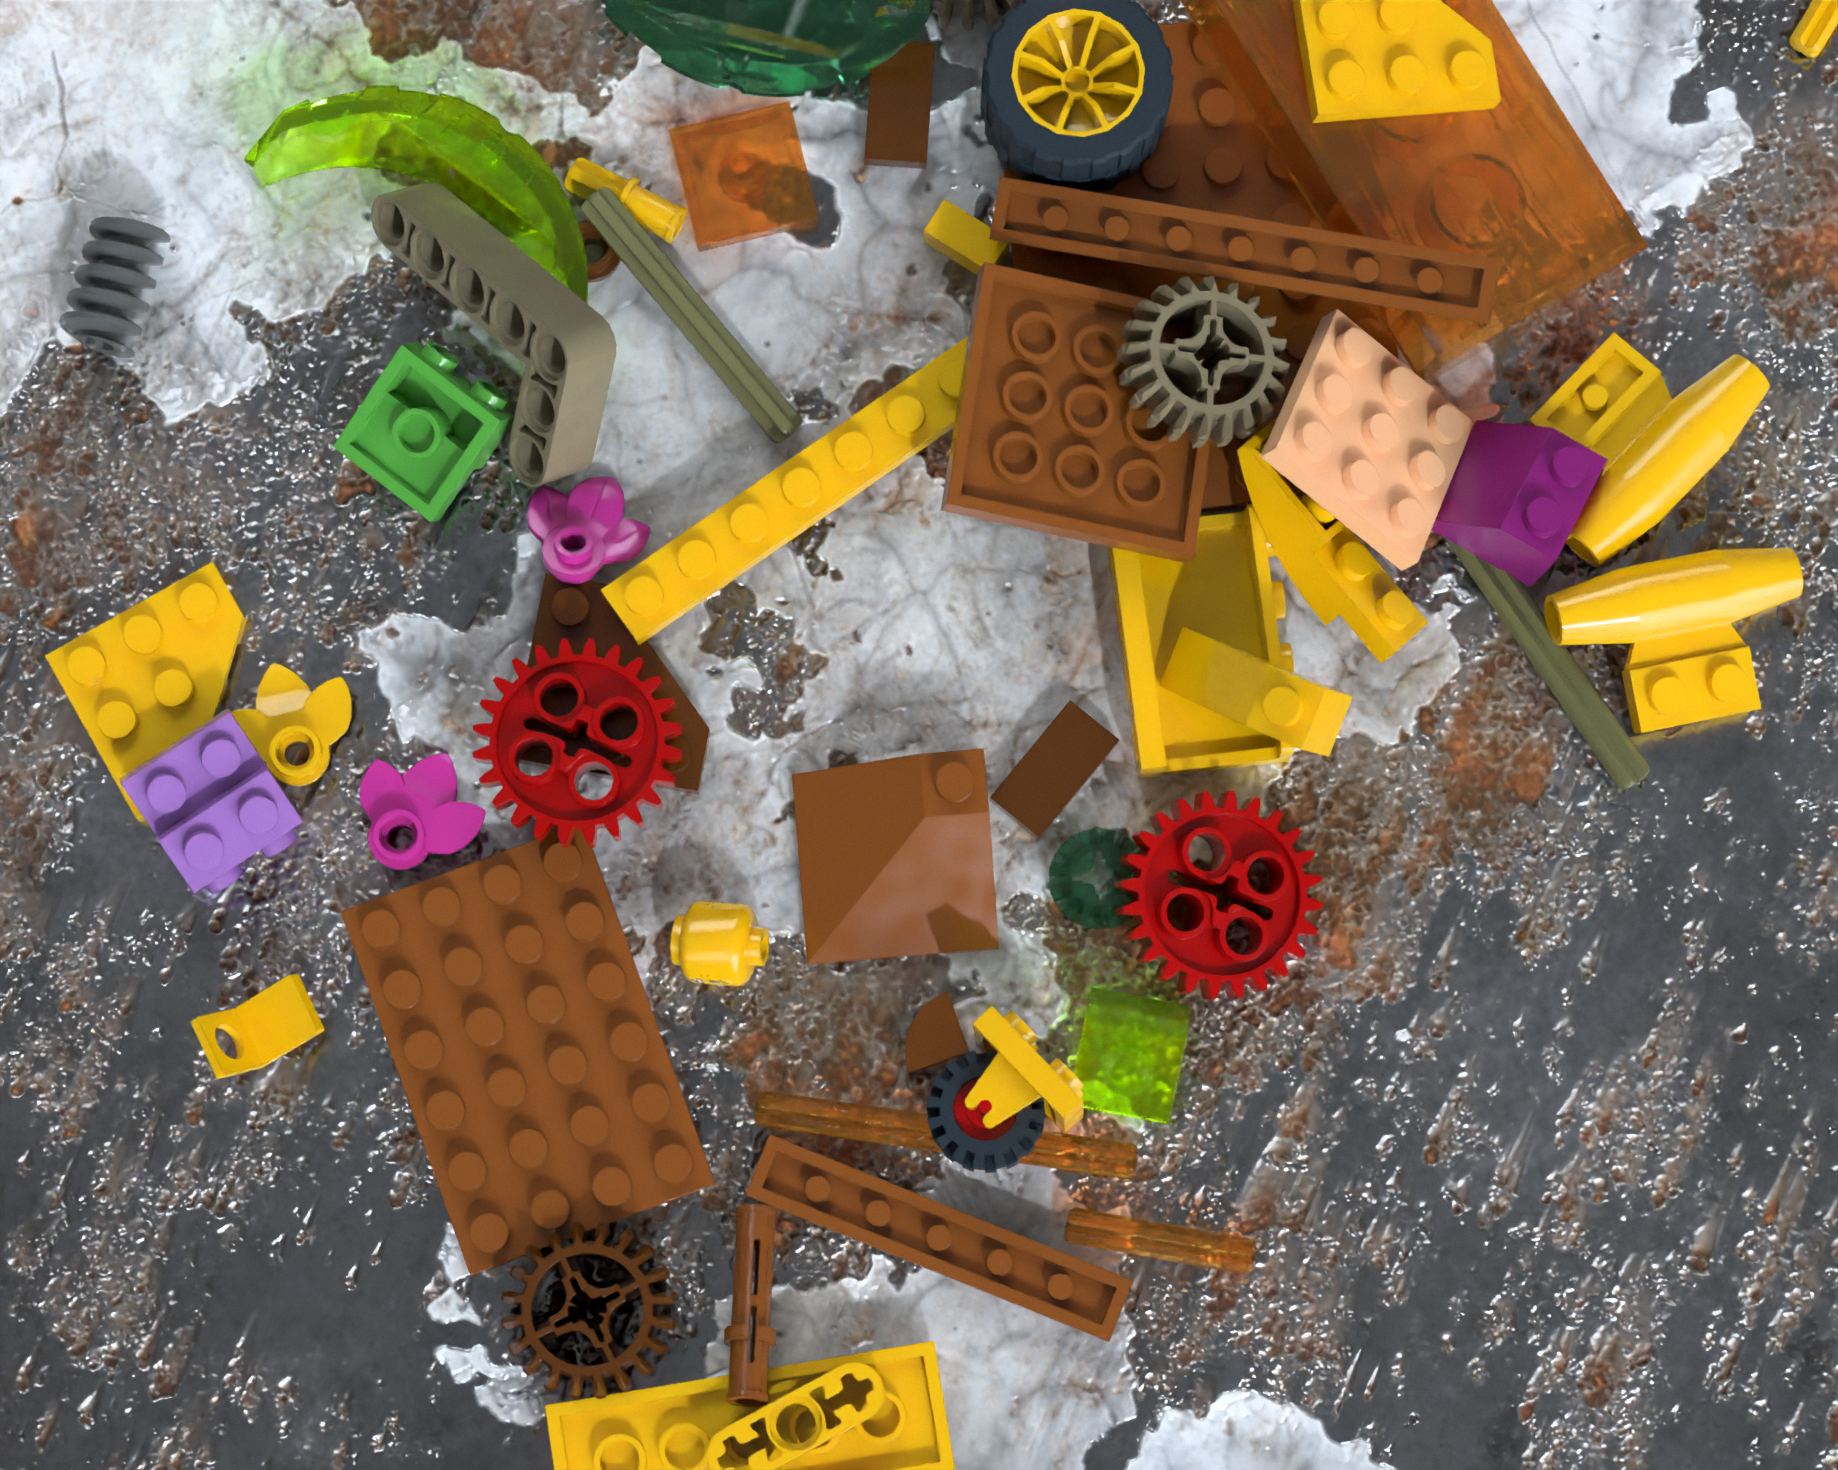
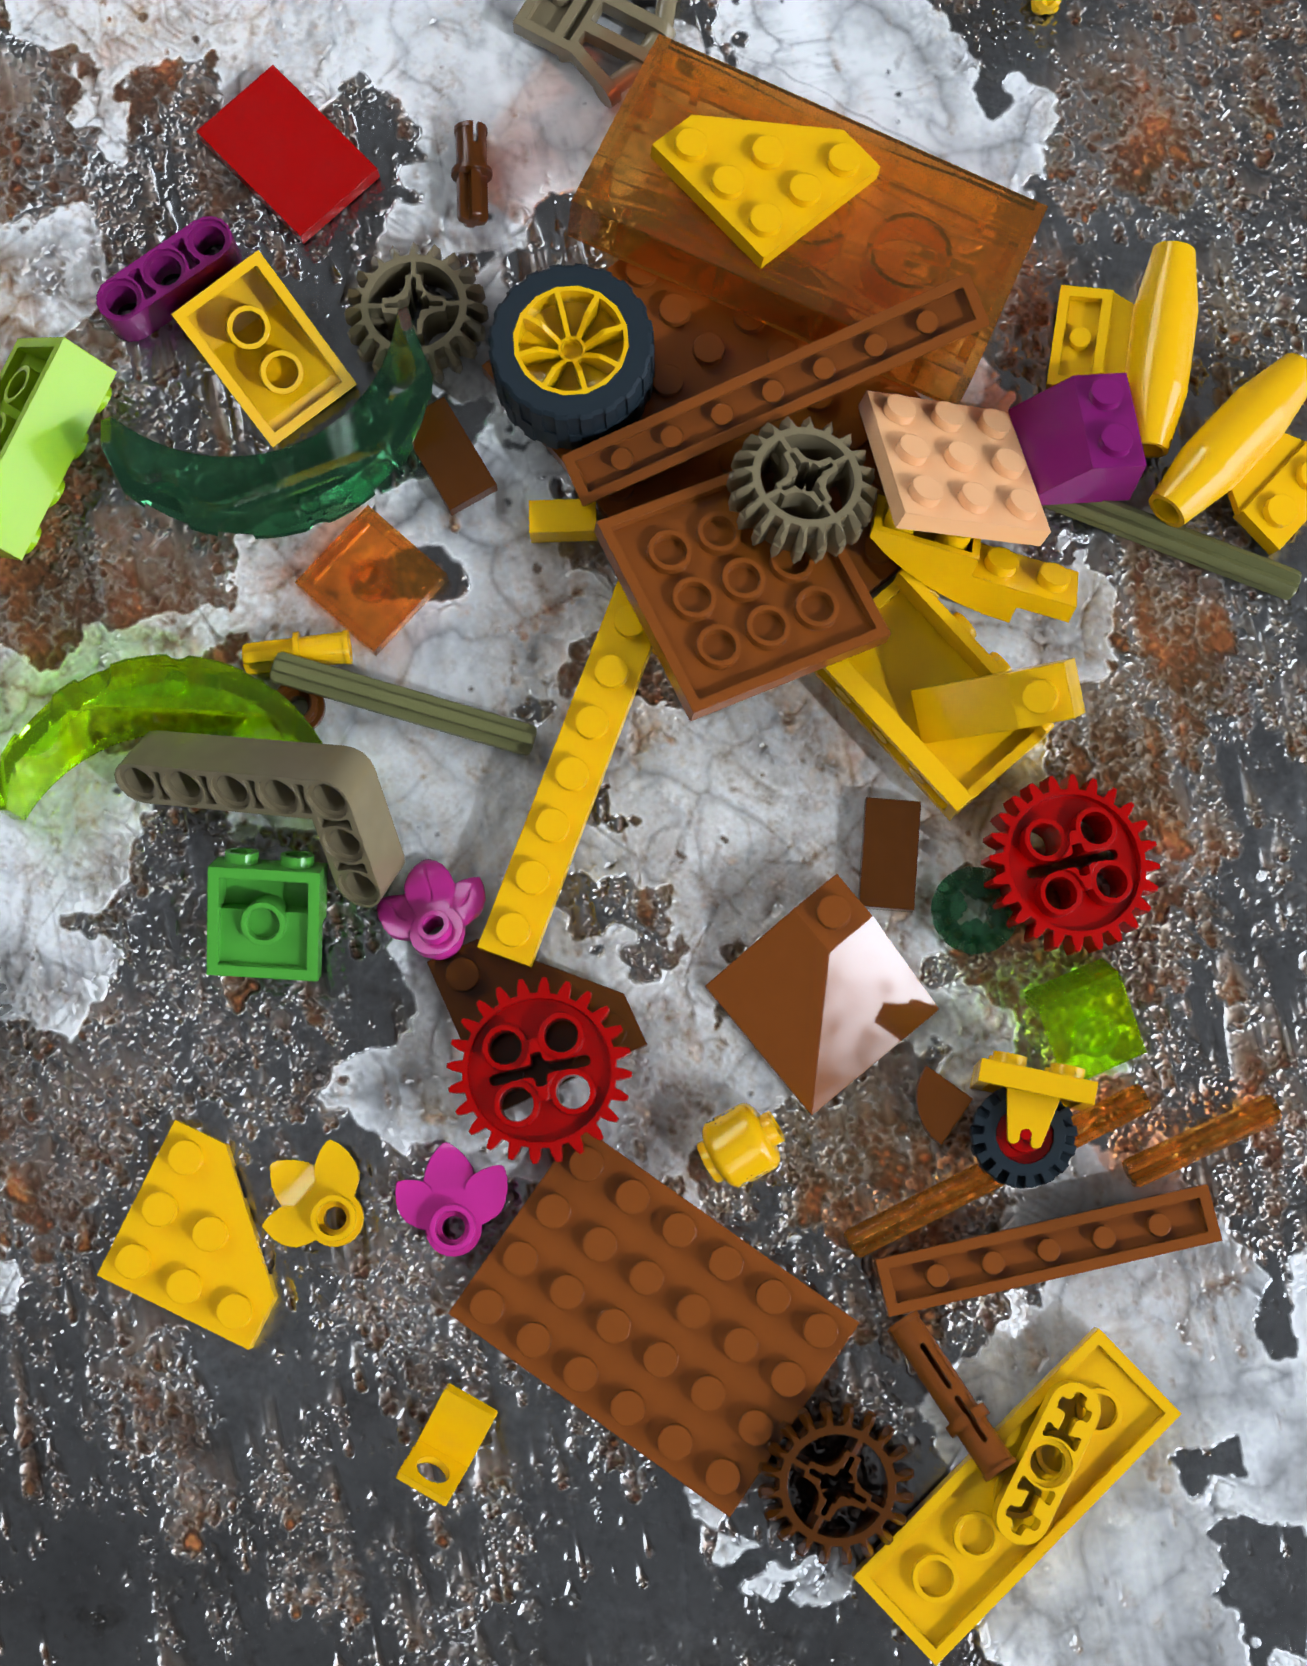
camera: 30 degrees left, 0 degrees up
medium lavender plate [119,708,303,893] -> none

